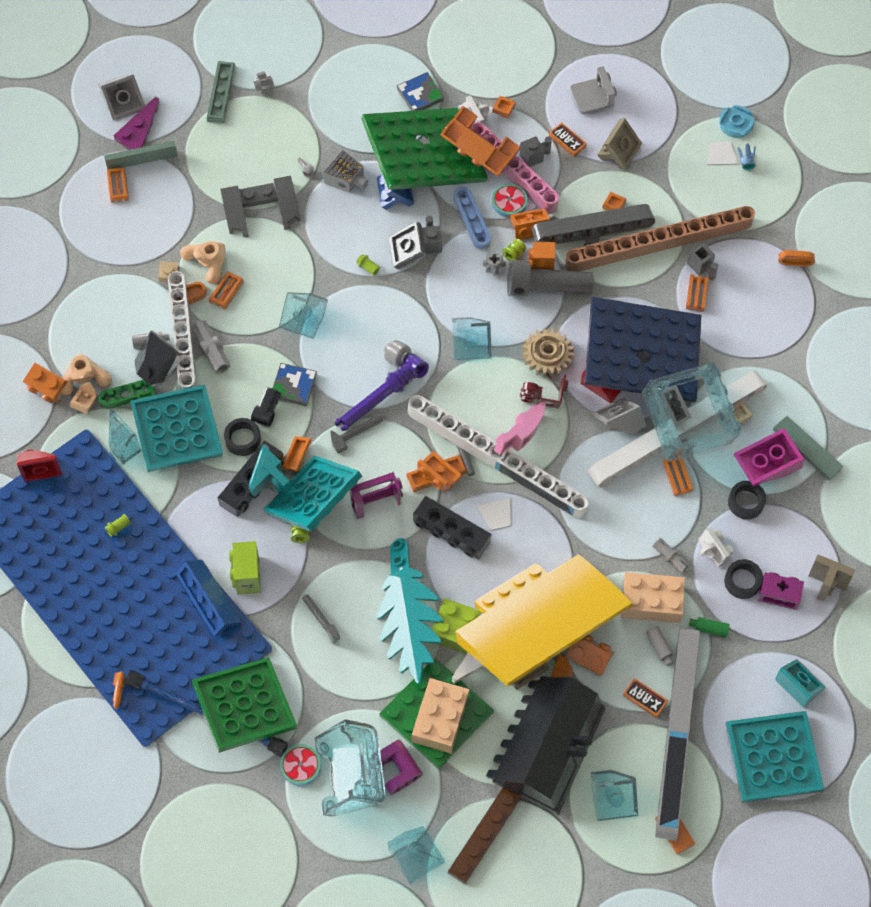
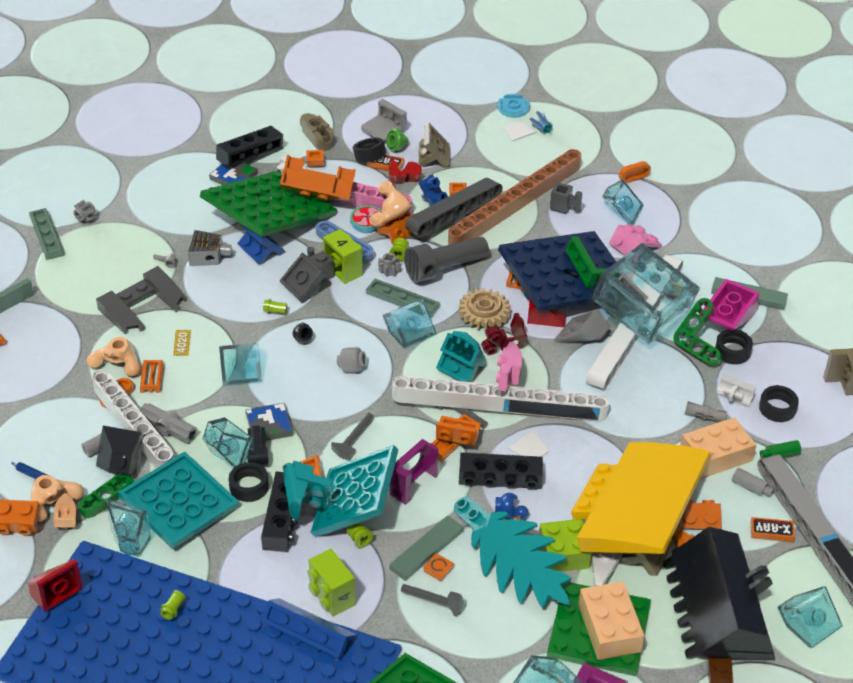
camera: 30 degrees left, 20 degrees down
tan plate [158,262,179,282] -> none
dark purple piece [335,354,429,431] -> none
dark grey brick [520,136,552,167] -> none
orange brick [528,242,555,270] -> none
orange tile [662,455,693,496] -> none
orange tile [686,274,709,311] -> none
magenta brick [758,572,804,610] -> none
none -> blue piece [11,462,50,479]
none -> clear yellow sticker [173,330,191,355]
none -> clear light blue slope [202,417,253,469]
none -> black brick [216,126,283,168]
none -> black piece [292,322,313,344]
none -> dark tan piece [300,113,334,151]
none -> lime brick [323,229,363,284]
none -> black tyre [352,137,387,163]
none -> sand green tile [366,278,440,318]
none -> light nougat head [369,181,411,228]
none -> bright green brick [386,128,409,152]
none -> red leg [389,159,422,184]
none -> sand green tile [389,515,464,581]
none -> blue hips [418,174,448,206]
none -> orange tile [424,553,454,582]
none -> teal piece [436,331,486,382]
none -> blue animal [495,493,529,520]
none -> green piece [566,236,615,288]
none -> clear light blue slope [602,179,644,226]
none -> bright pink bracket [609,224,662,262]
none -> green beam [673,298,723,367]

